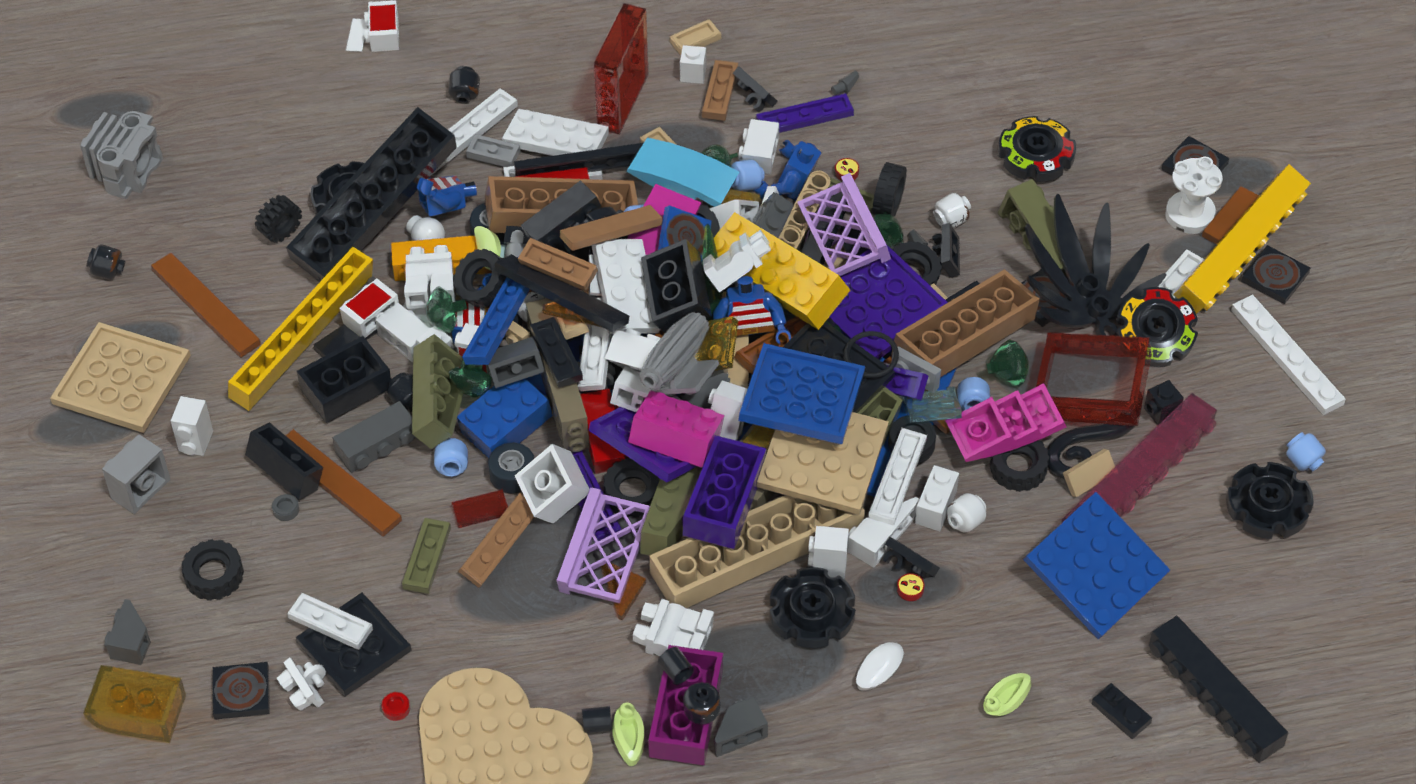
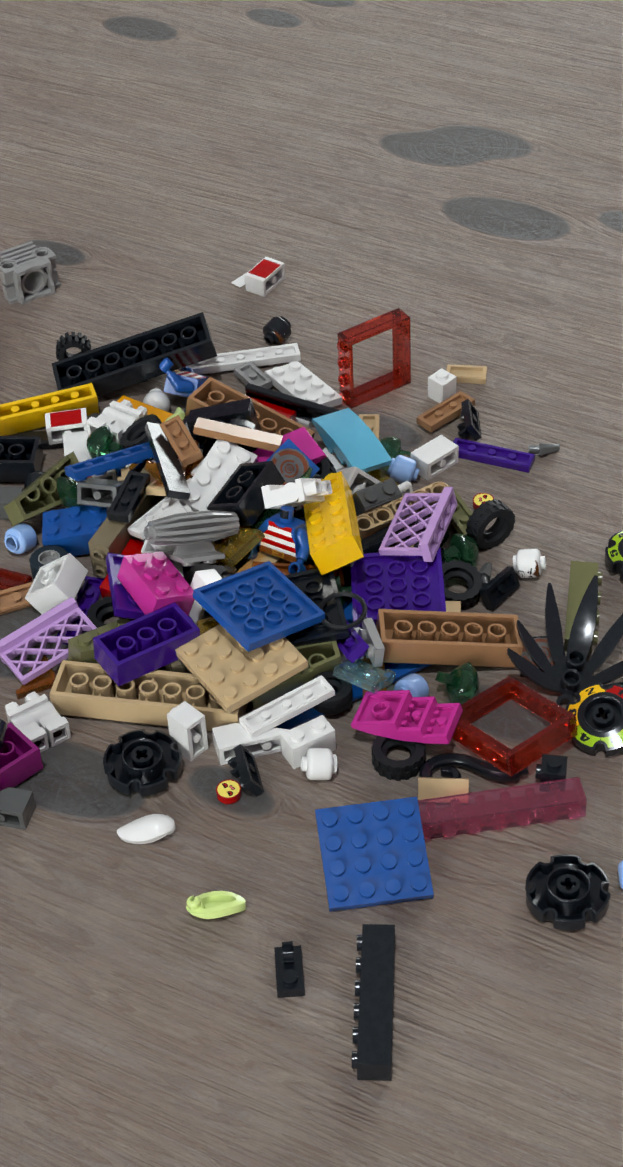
camera: 40 degrees right, 10 degrees down
blue torso [754,140,821,201] -> none

